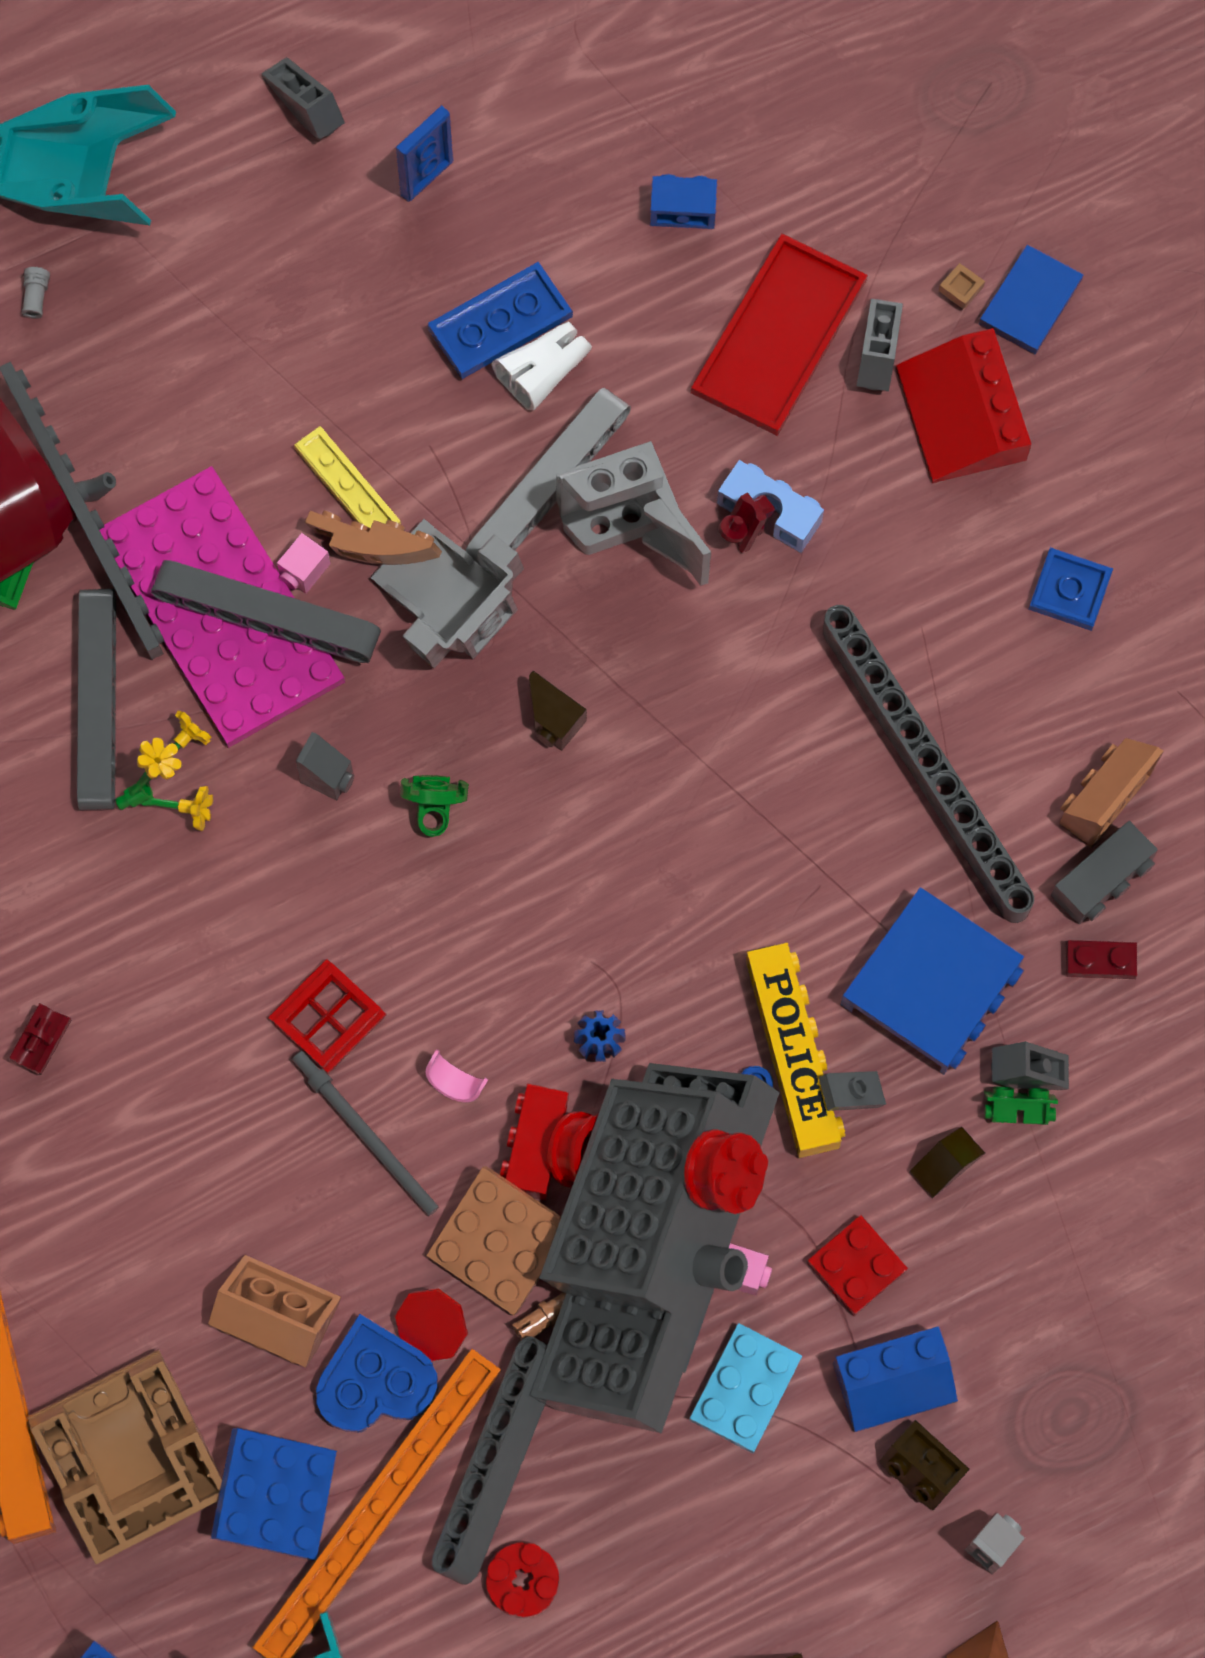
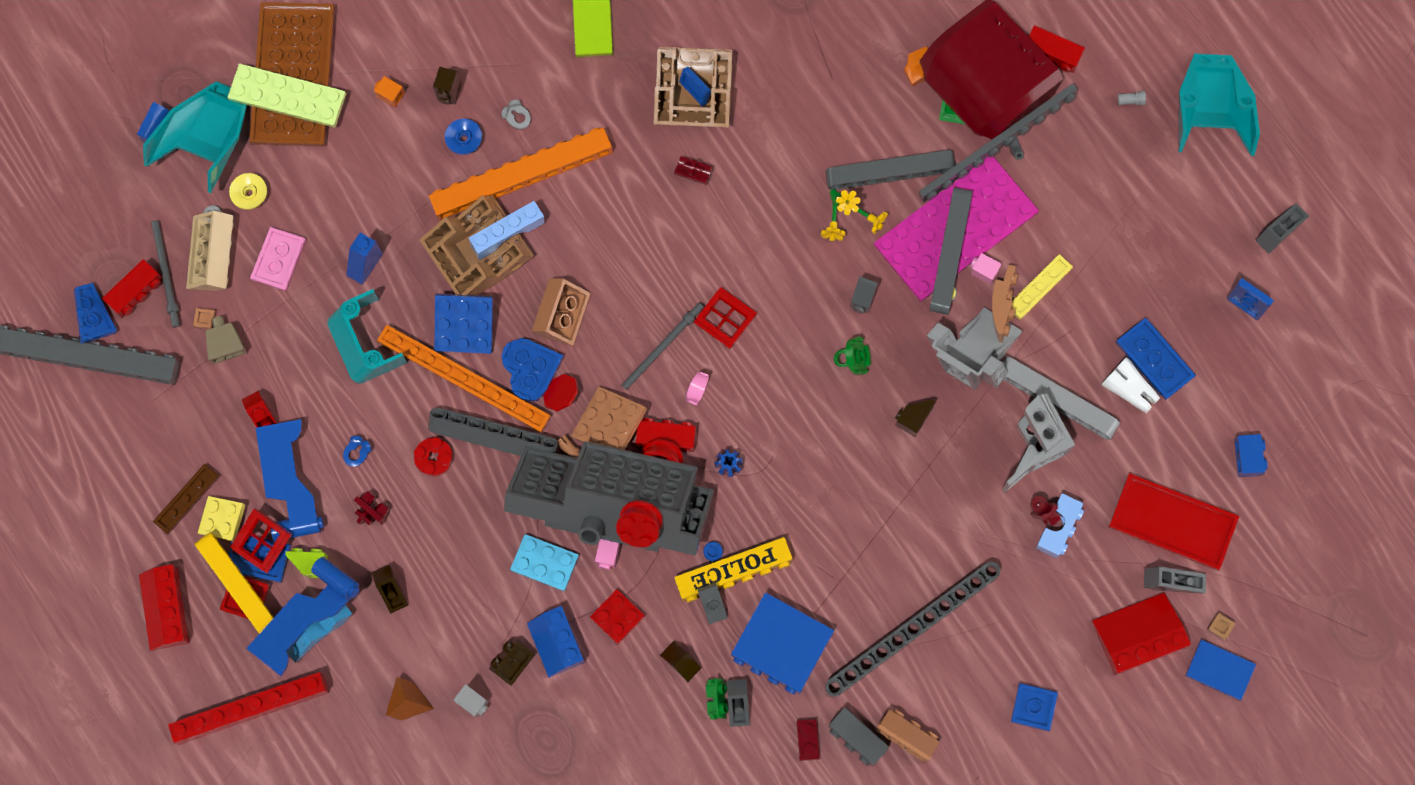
camera: 90 degrees right, 5 degrees up
none -> light blue arch [469,201,544,260]

